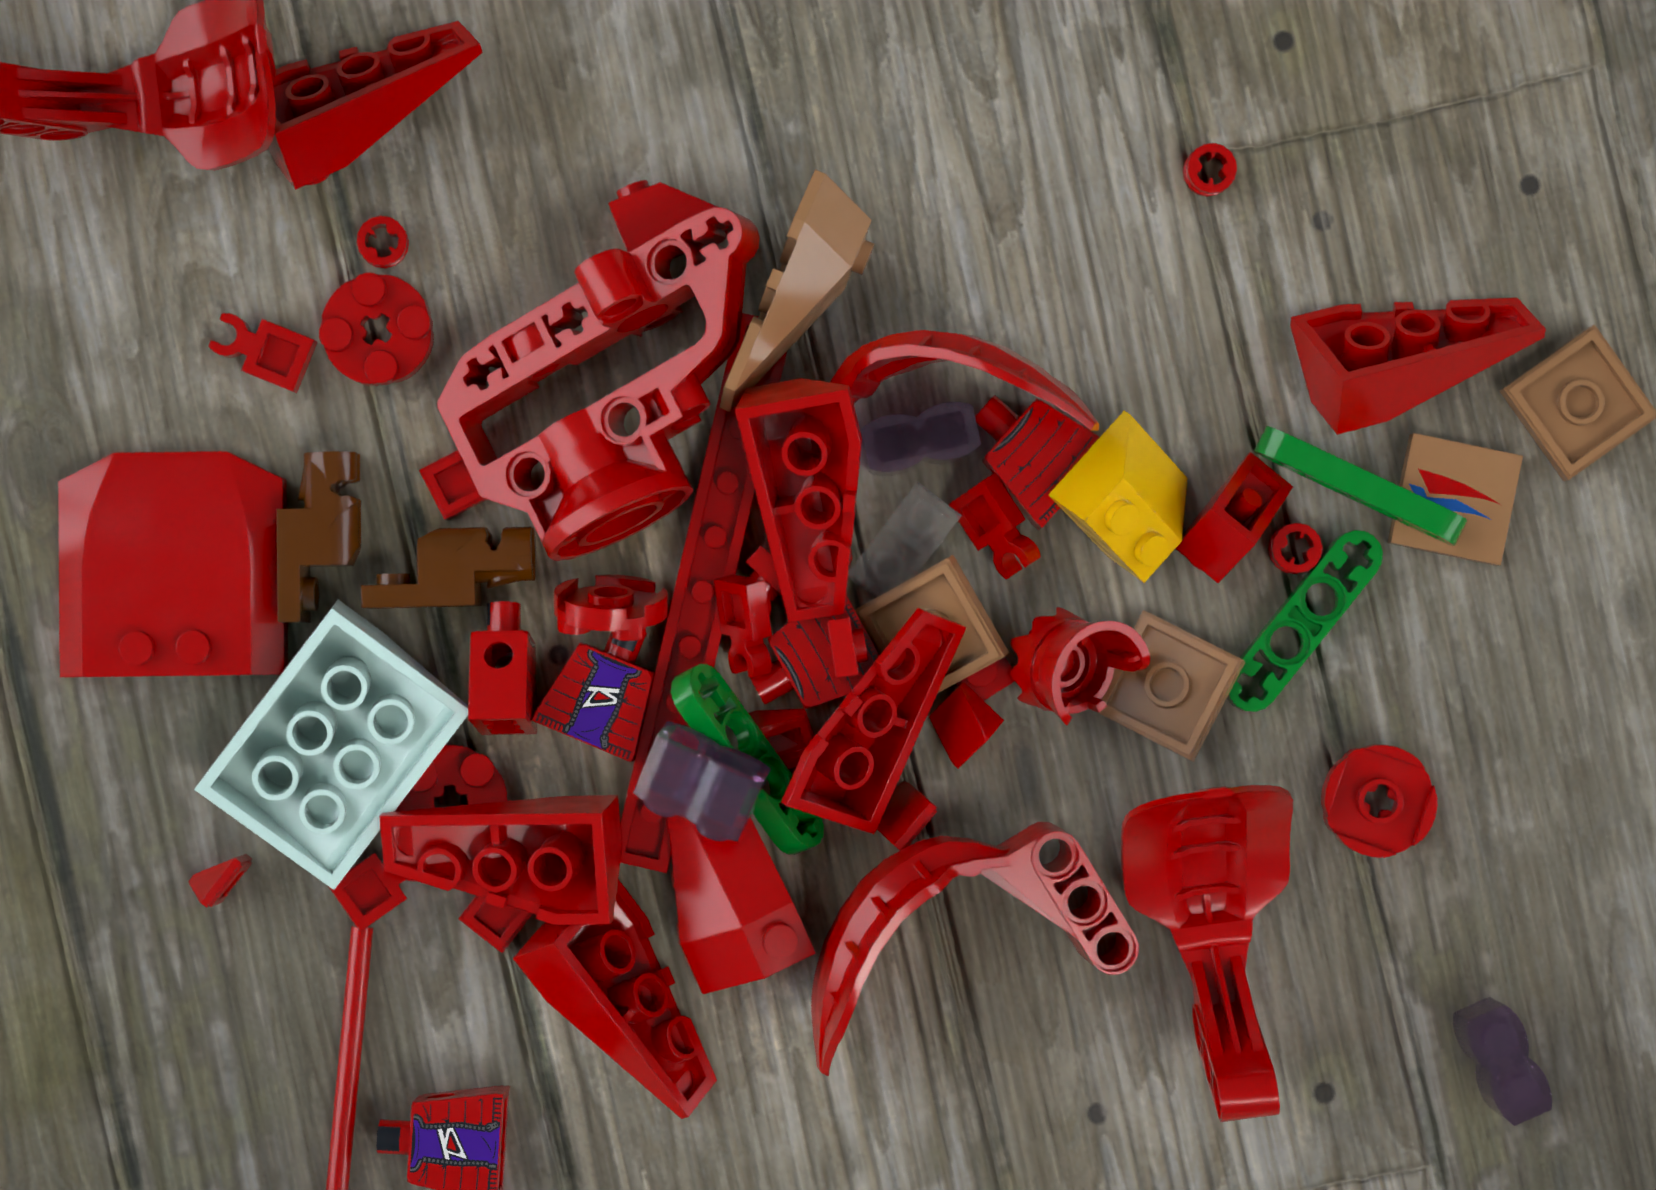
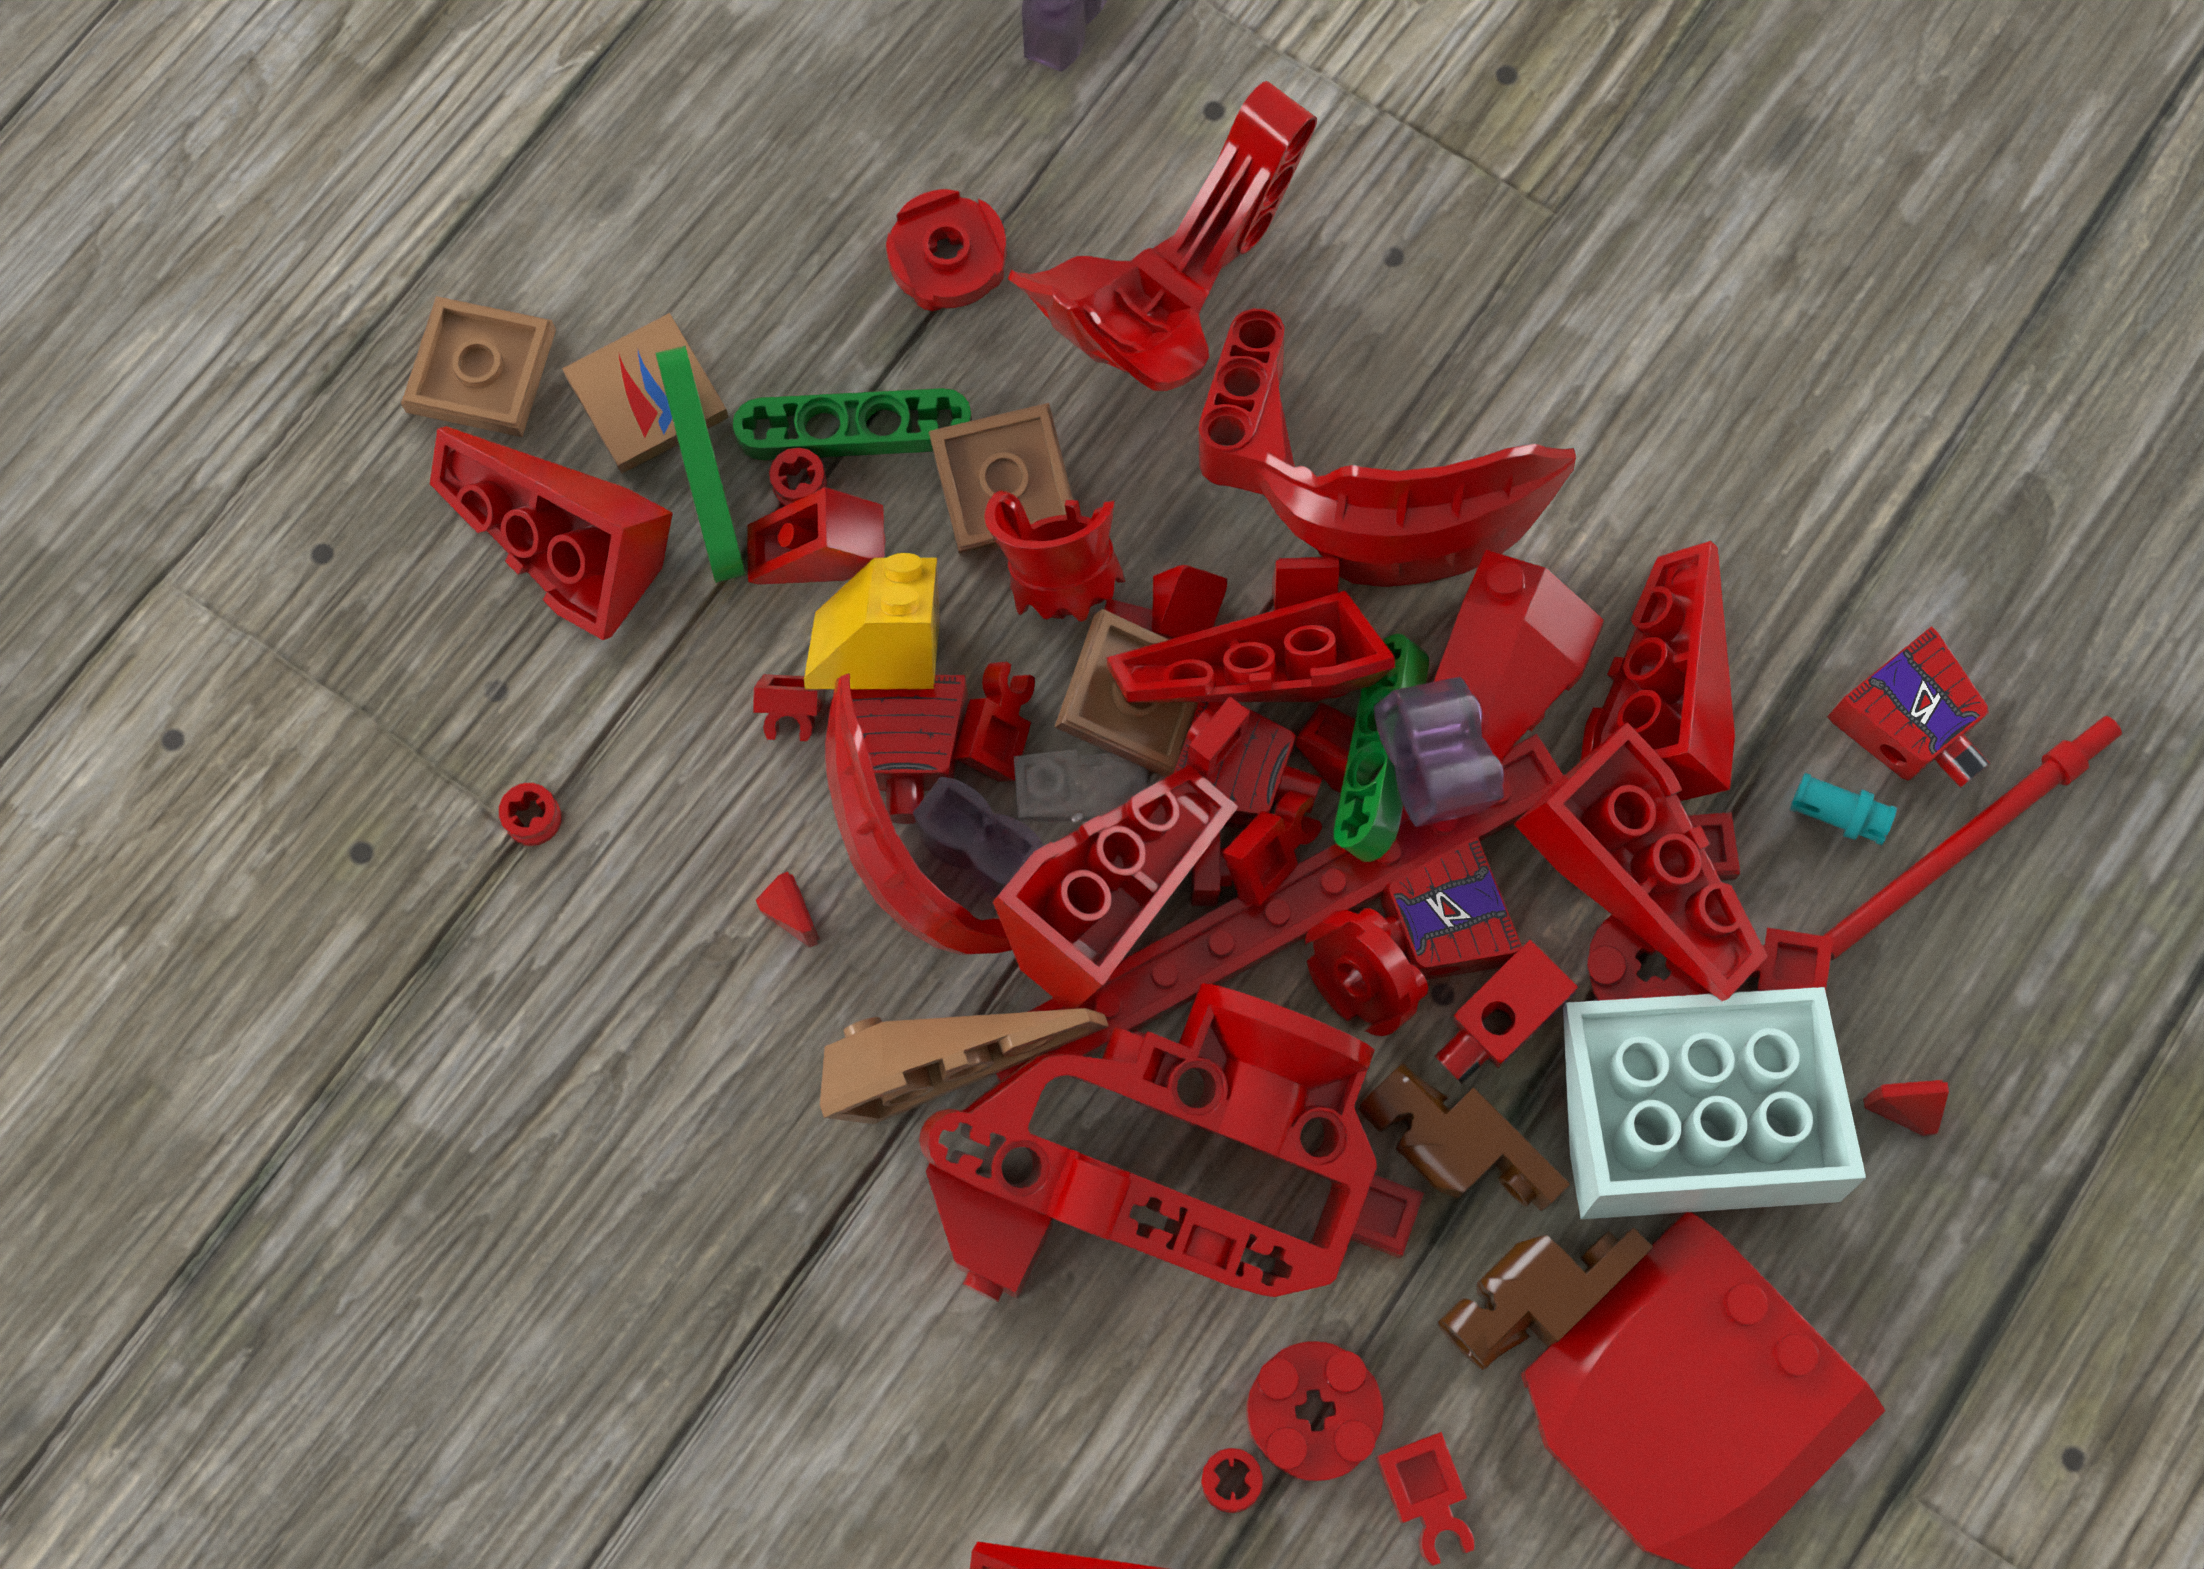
camera: 135 degrees left, 15 degrees down
none -> red tile [753,674,825,742]
none -> red slope [756,871,820,948]
none -> teal pin [1789,773,1897,846]

